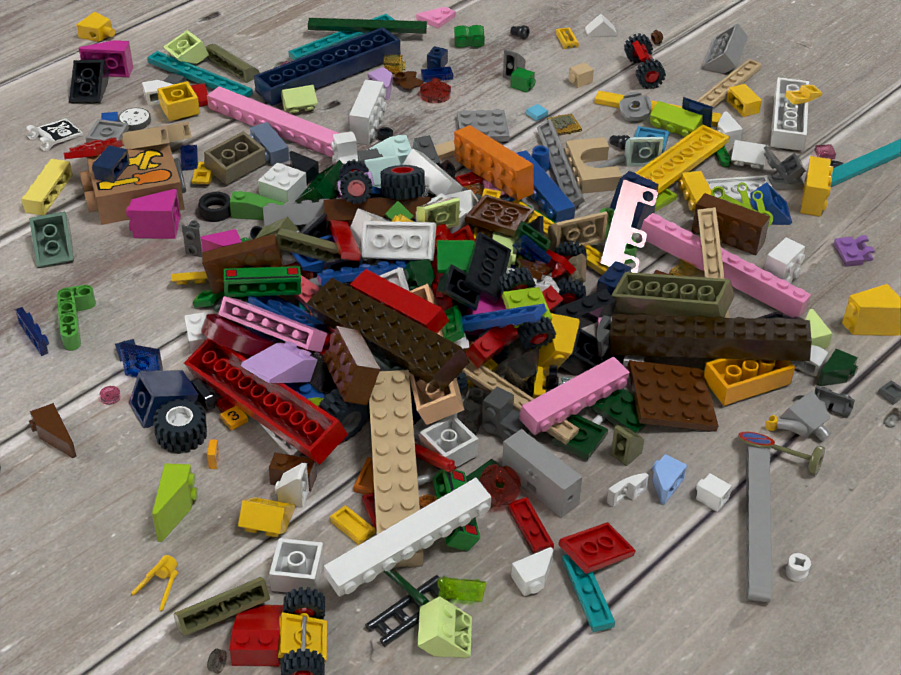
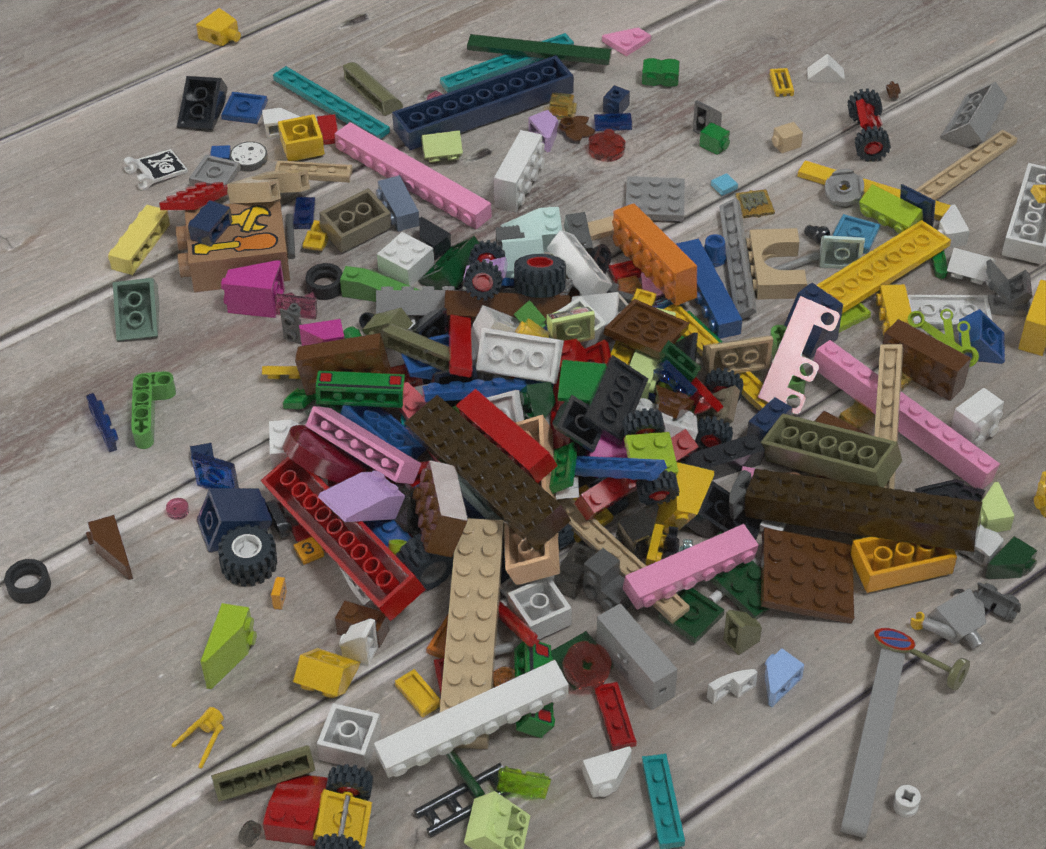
camera: 10 degrees right, 5 degrees up
dark pink slope [79,40,133,78] -> none
yellowish green slope [163,30,209,64] -> none
dark grey tile [164,73,185,84] -> none
white brick [331,131,358,164] -> none
black tile [377,127,393,141] -> none
black piece [510,25,530,39] -> none
red tile [558,522,636,574] -> none
white brick [696,473,732,512] -> none
yellow brick [727,84,762,117] -> none
none -> blue tile [221,92,268,124]
none -> tan tile [275,161,353,183]
none -> clear pink tile [275,292,318,319]

